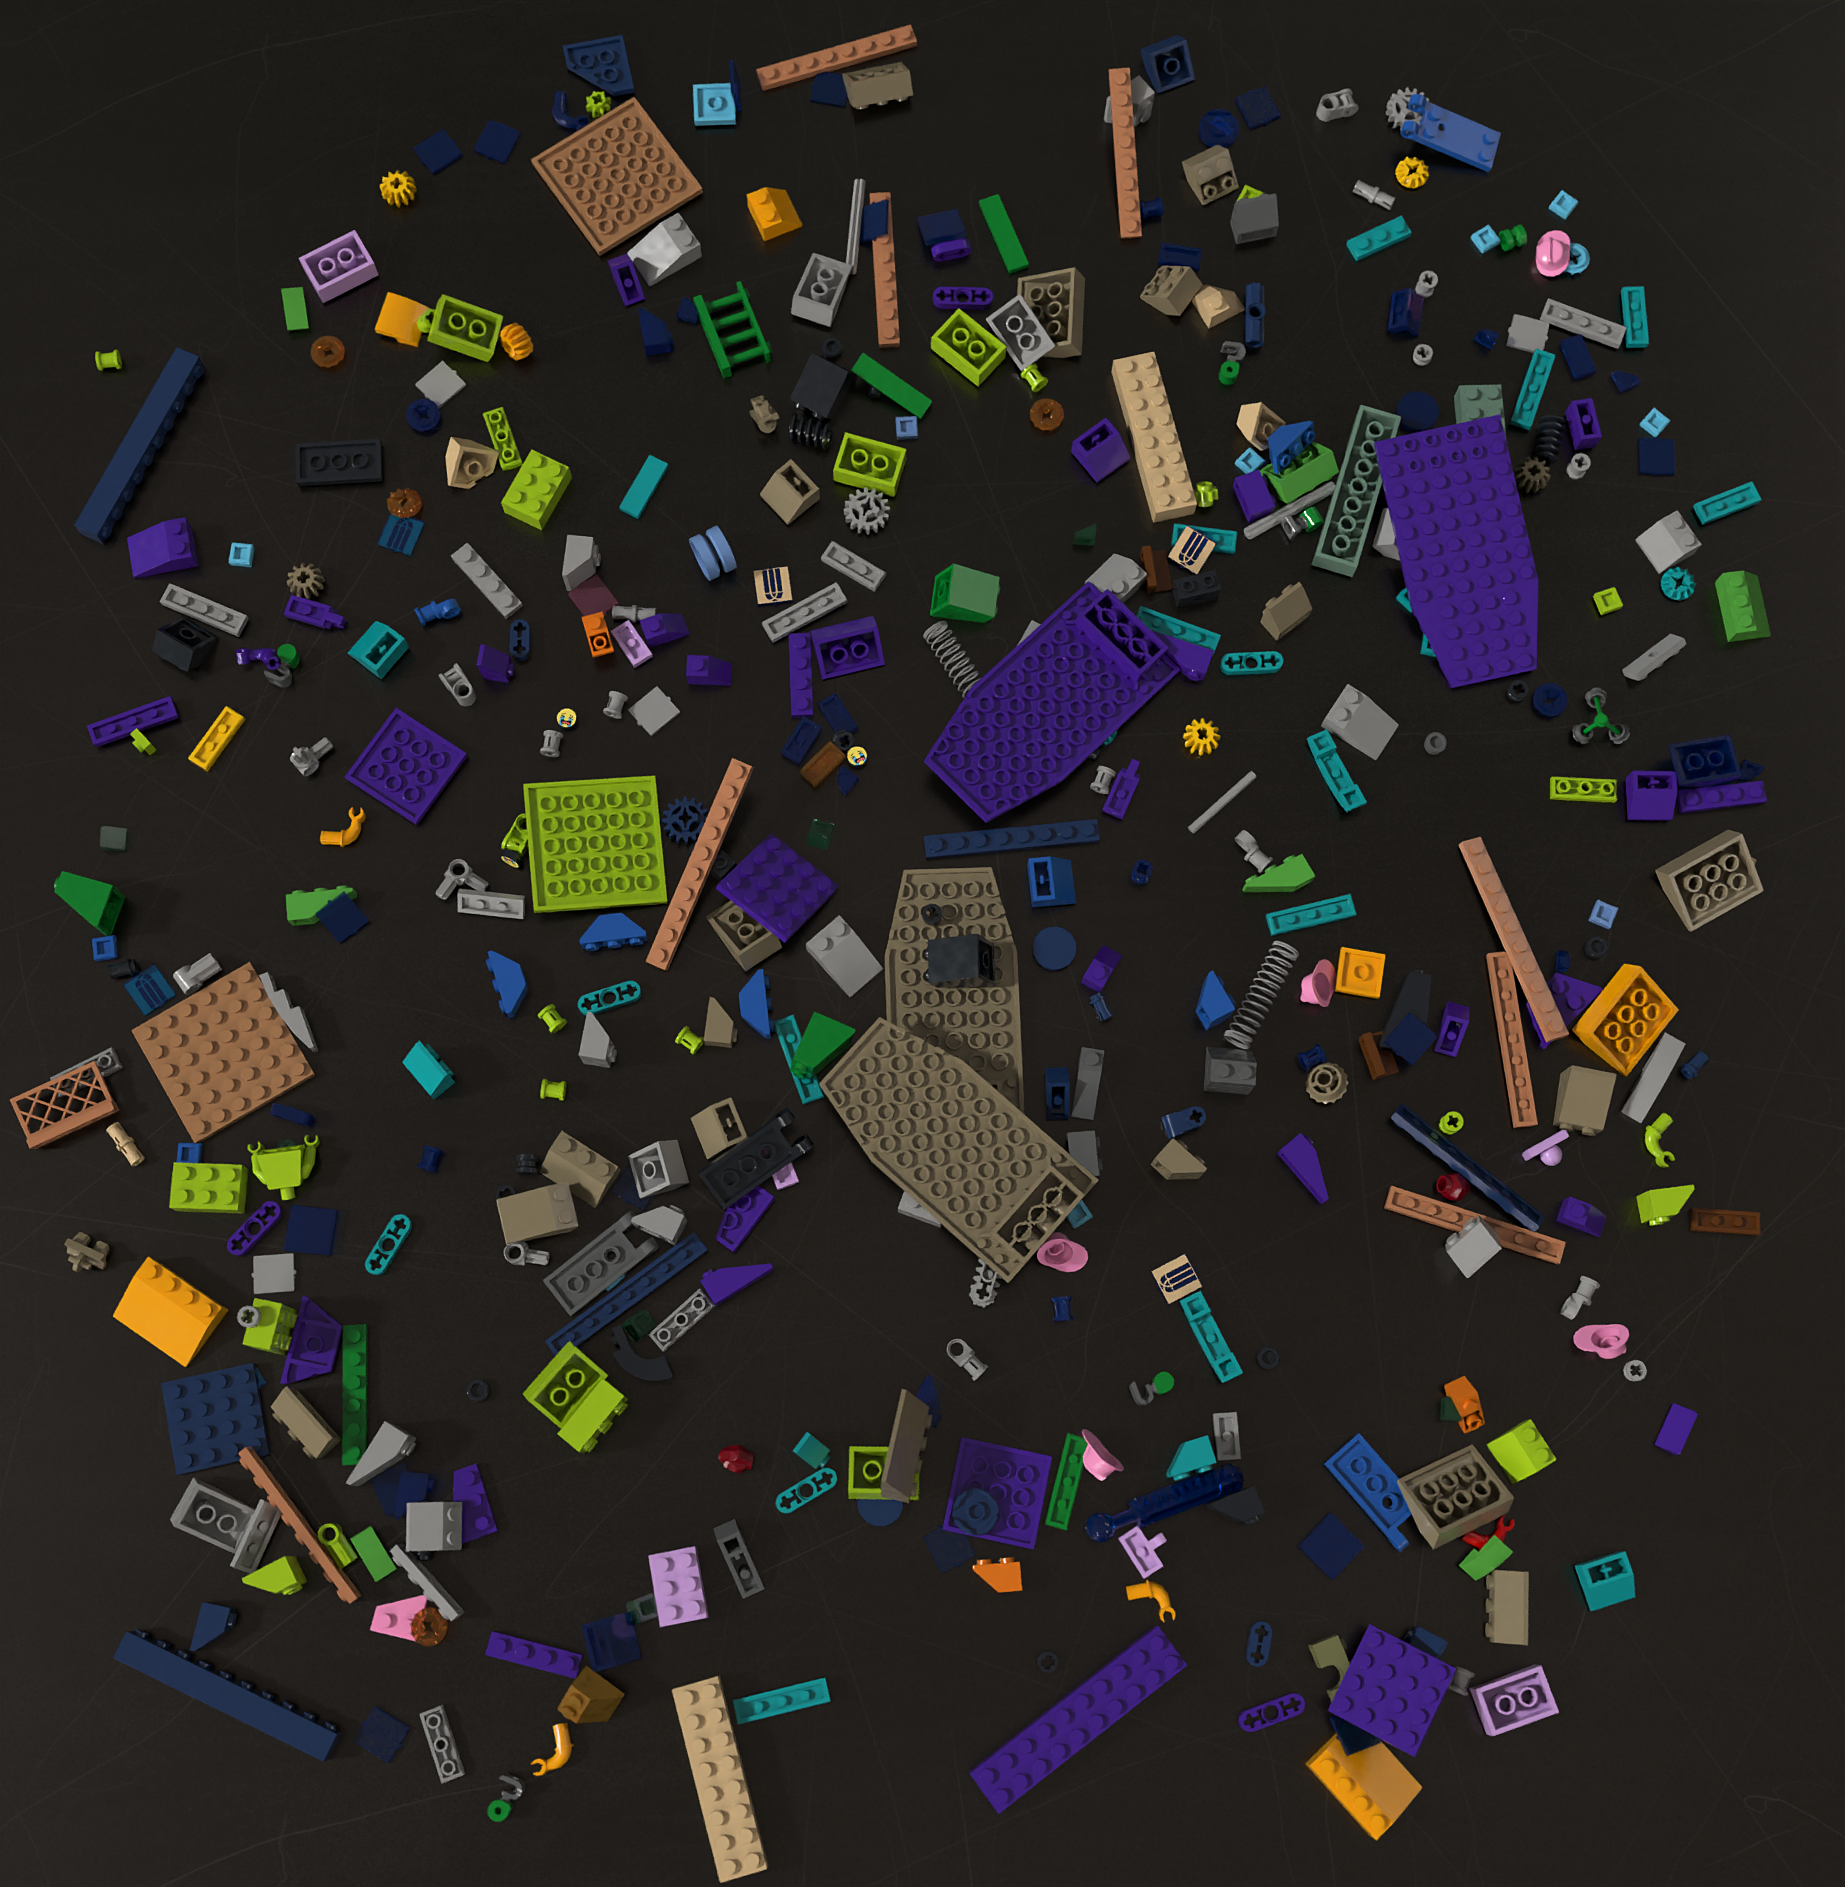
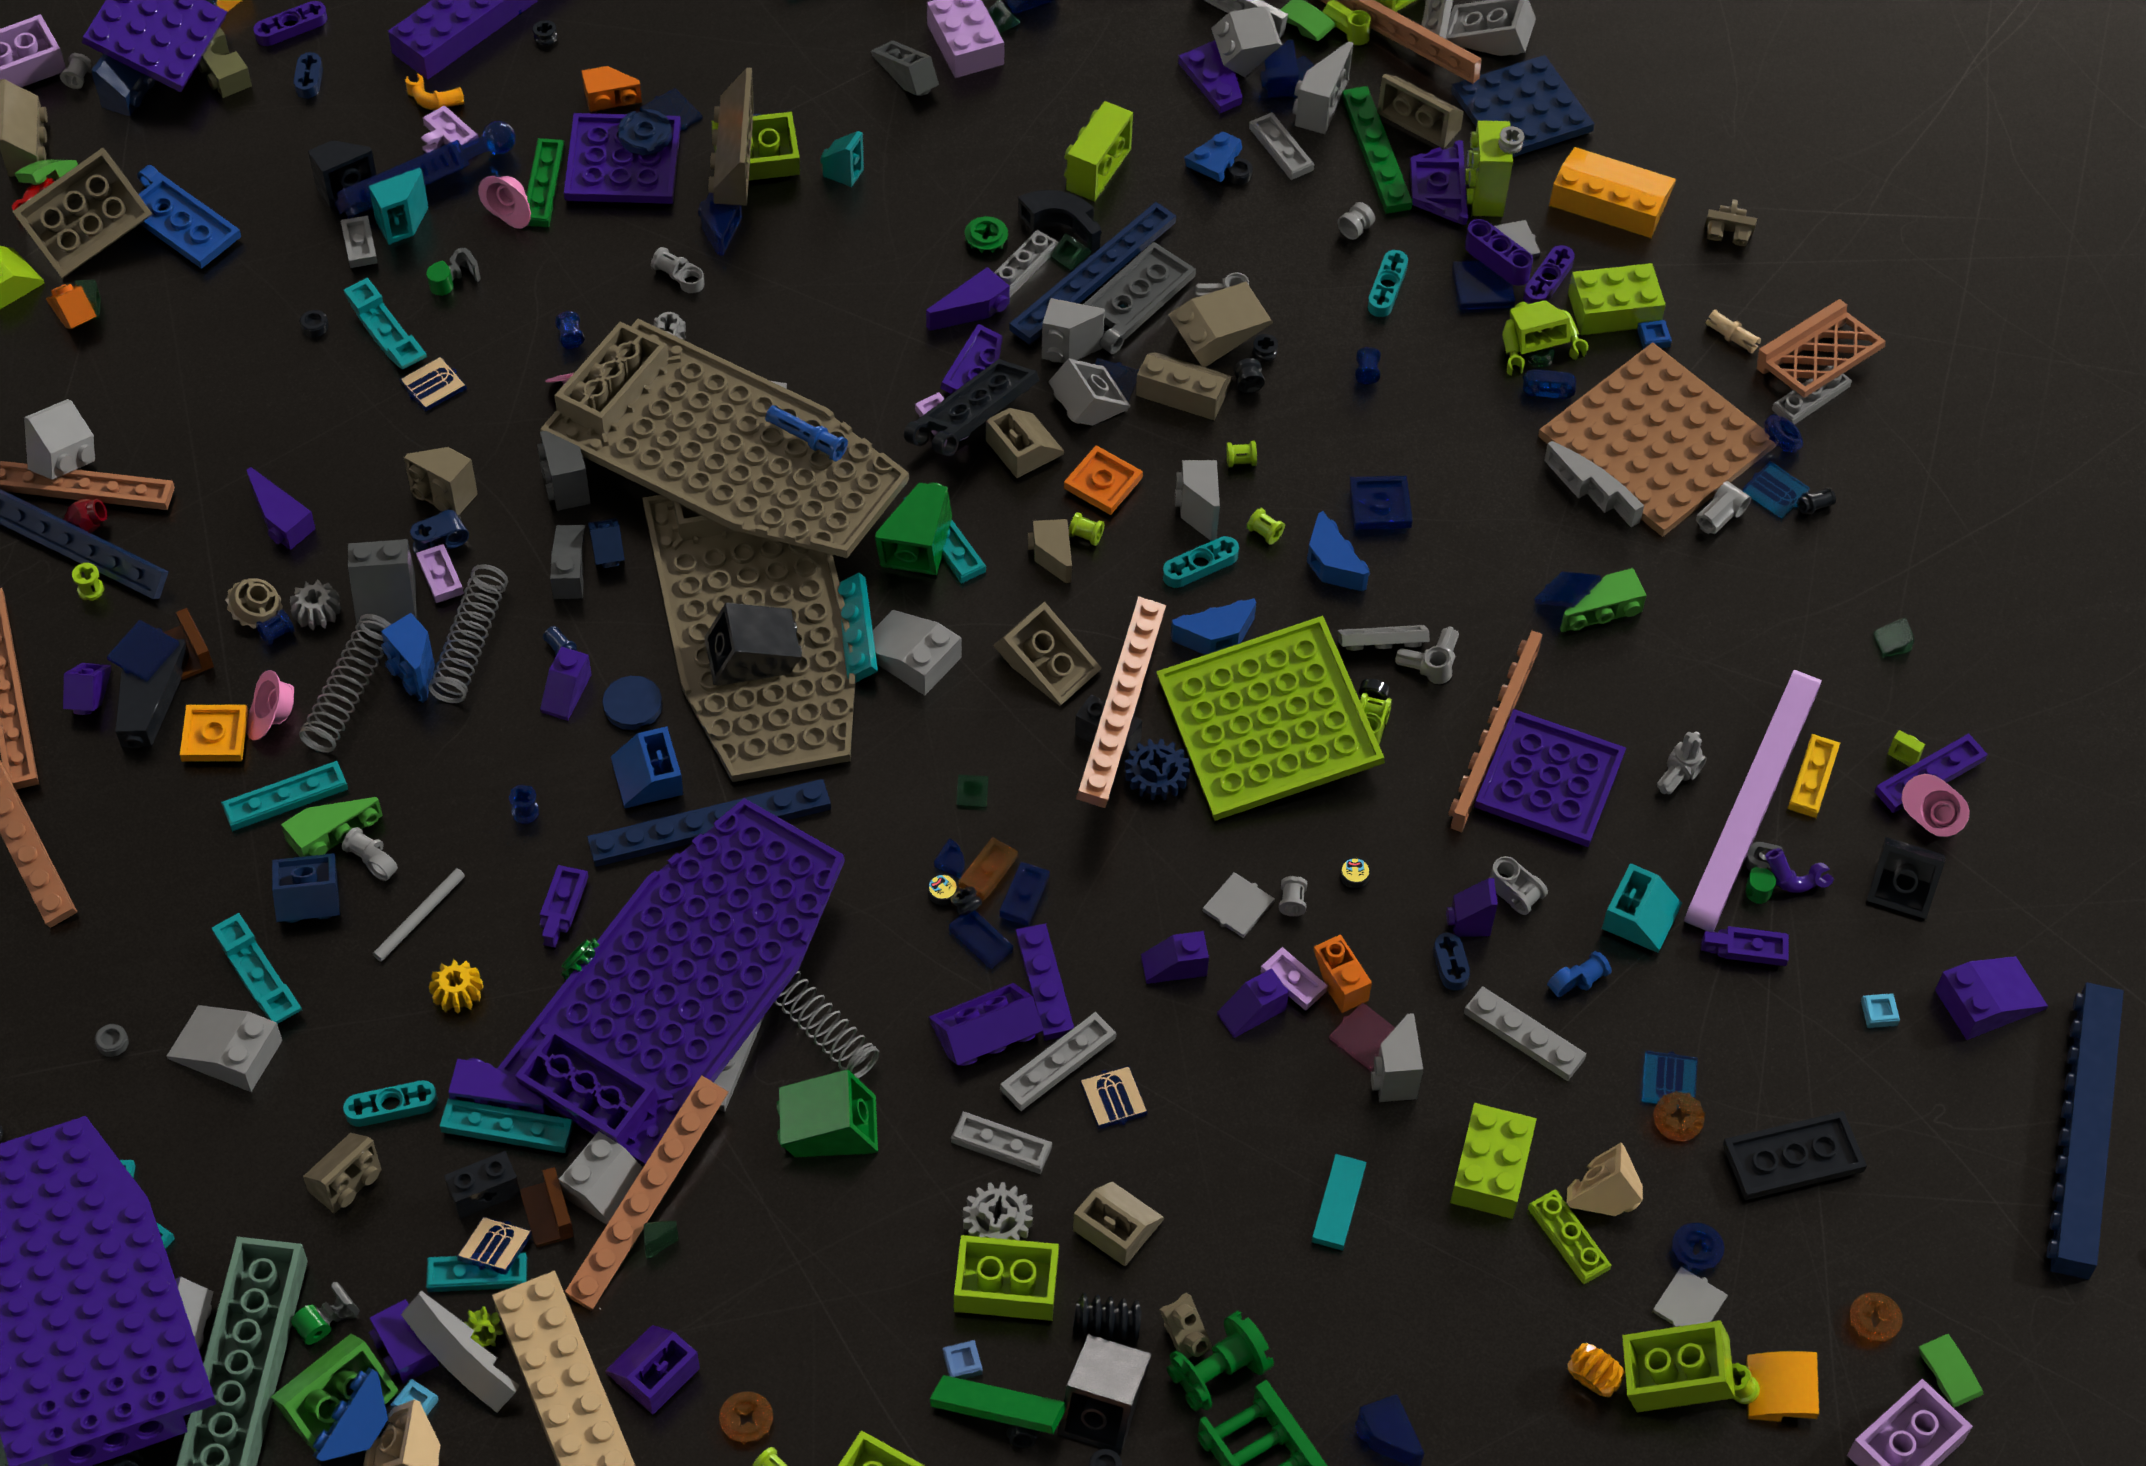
camera: 170 degrees right, 20 degrees down
green slope [54,871,125,936] -> none
blue tile [92,935,118,962] -> none
light grey plate [160,583,249,637] -> none
dark tan gear [287,563,325,600] -> none
light orange piece [320,807,366,847] -> none
teal slope [402,1041,455,1099] -> none
lime brick [523,1341,608,1429] -> none
light grey bush [540,730,563,757] -> none
light grey pin [612,605,657,622] -> none
medium blue wheel [689,526,737,581] -> none
dark purple plate [716,833,839,943] -> none
dark red rock [718,1445,753,1474] -> none
blue slope [739,969,775,1039] -> none
teal beam [776,1468,837,1513] -> none
black bush [922,904,942,926] -> none
light grey bush [1090,766,1116,794] -> none
light grey axle [1244,481,1336,539] -> none
clear blue tile [1298,1513,1365,1580] -> none
none -> dark blue slope [272,853,340,923]
none -> light grey gear [290,579,341,630]
none -> light grey slope [401,1291,519,1412]
none -> lavender plate [416,544,464,603]
none -> light grey piece [428,564,508,703]
none -> green gear [561,938,599,980]
none -> nougat plate [564,1075,729,1311]
none -> blue pin [765,405,848,462]
none -> teal plate [838,573,878,683]
none -> green gear [965,216,1008,253]
none -> orange plate [1064,445,1143,515]
none -> green piece [1166,1311,1274,1412]
none -> blue wing [1184,131,1242,182]
none -> light grey tile [1249,112,1314,180]
none -> light grey wheel [1337,202,1375,240]
none -> clear blue plate [1349,476,1413,530]
none -> nougat plate [1448,630,1543,832]
none -> dark purple beam [1465,219,1533,286]
none -> lavender beam [1684,670,1822,932]
none -> clear blue gear [1764,415,1803,453]
none -> bright pink piece [1902,774,1970,837]

